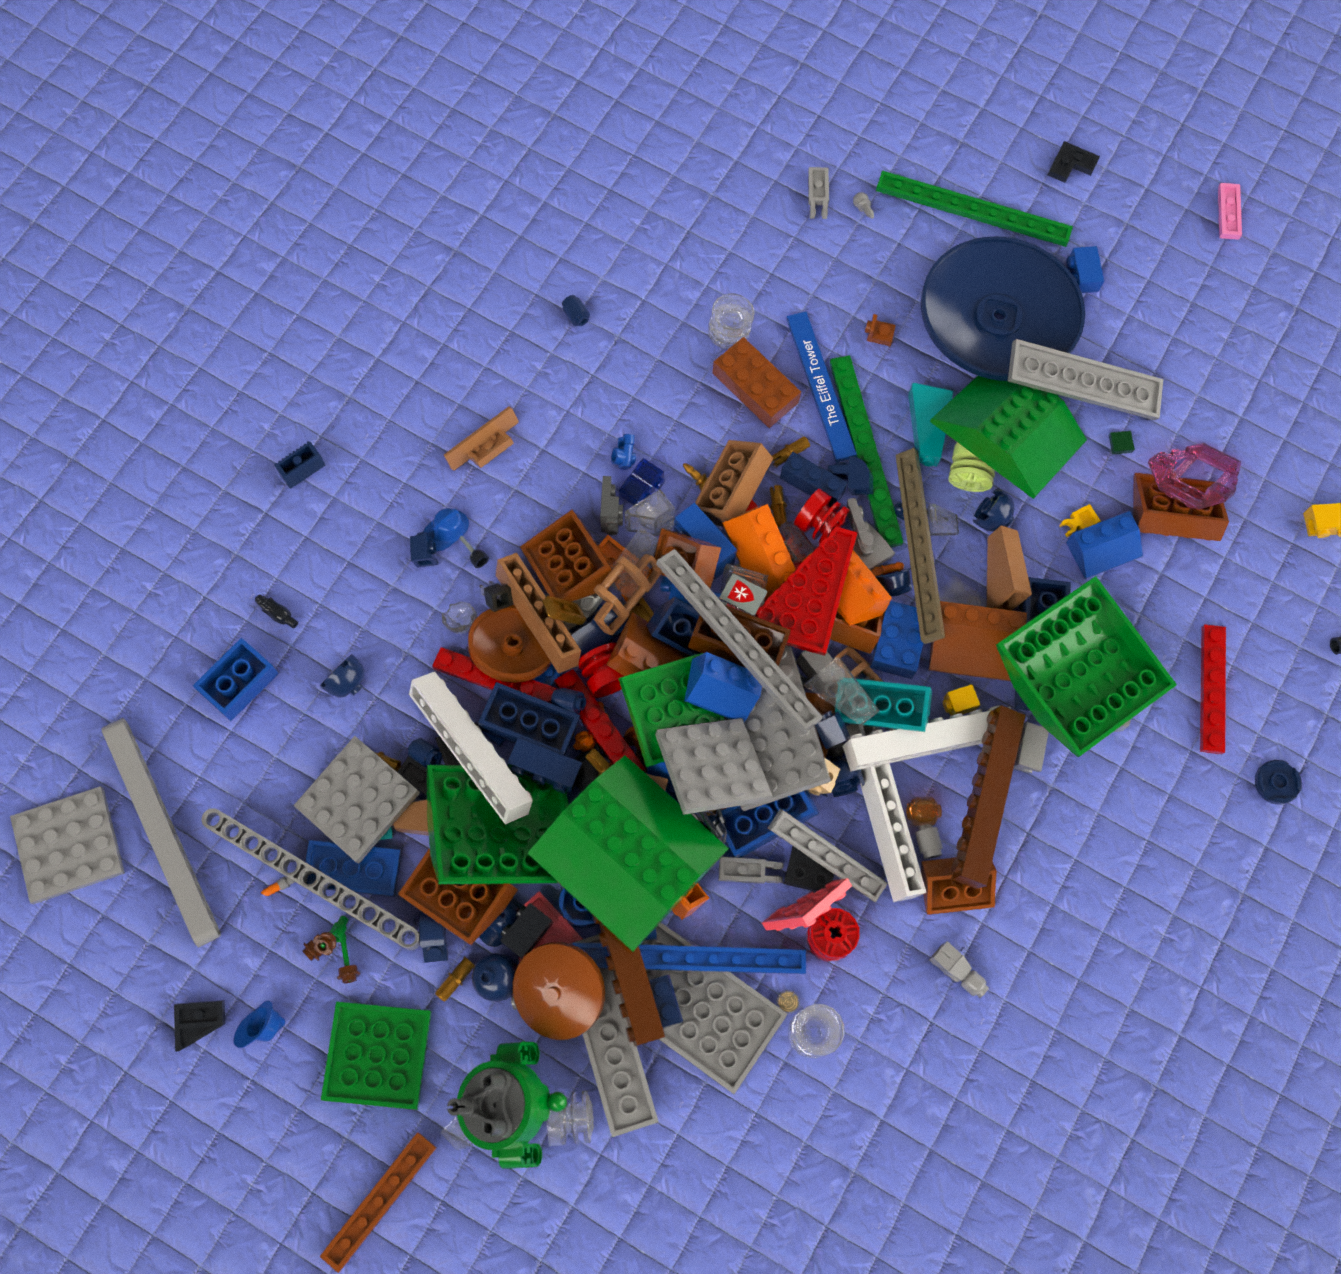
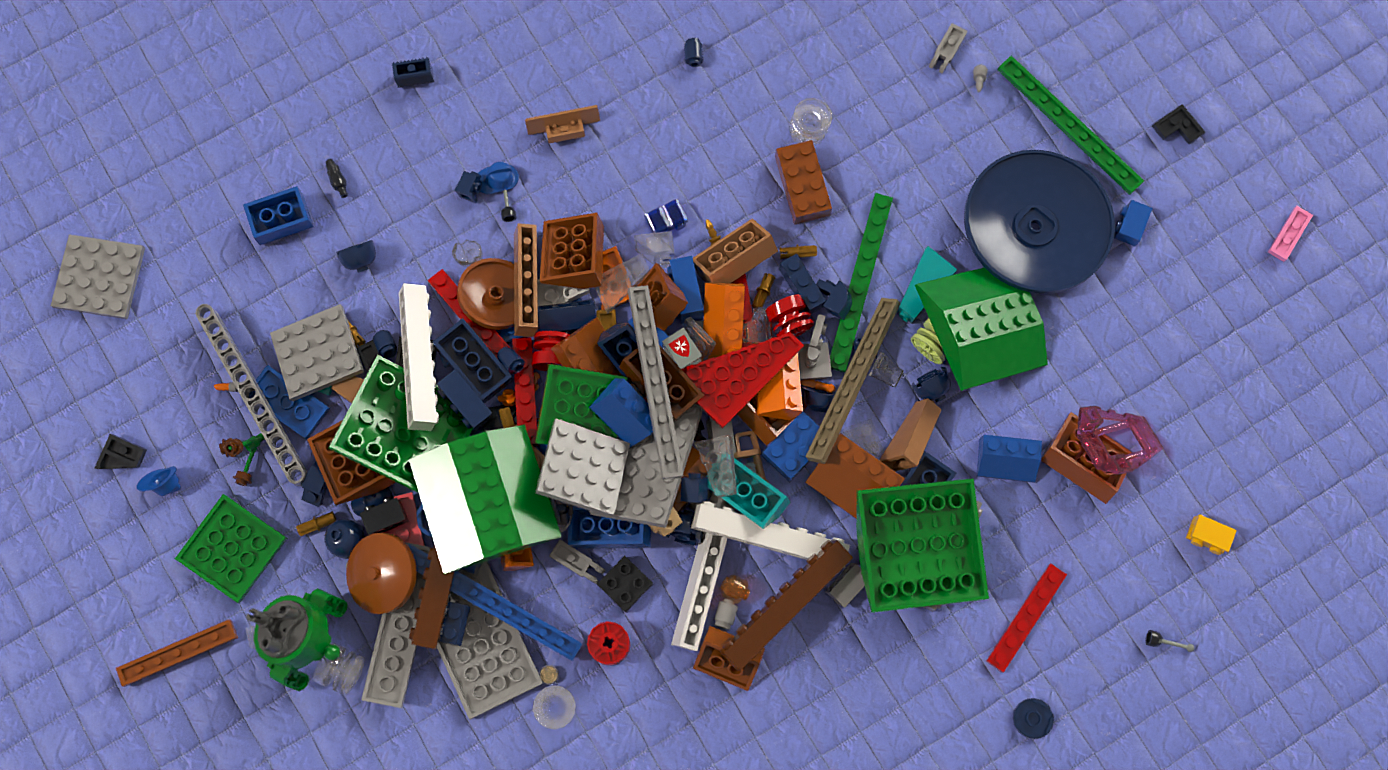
camera: 30 degrees right, 5 degrees up
light grey beam [101,718,221,948] -> none
pearl dark grey piece [479,581,513,612] -> none
pearl gold plate [542,595,587,625] -> none
medium nougat bar [593,554,662,635] -> none
dark grey plate [600,476,623,535] -> none
blue plate [611,434,636,470] -> none
coral plate [762,878,852,931] -> none
light grey tile [768,809,888,902] -> none
blue tile [786,311,857,462] -> none
dark orange bracket [865,314,896,346] -> none
light grey piece [929,941,989,998] -> none
yellow brick [943,684,980,716] -> none
light grey plate [1008,339,1163,420] -> none
yellow plate [1059,504,1101,537] -> none
dark green tile [1108,431,1135,454] -> none

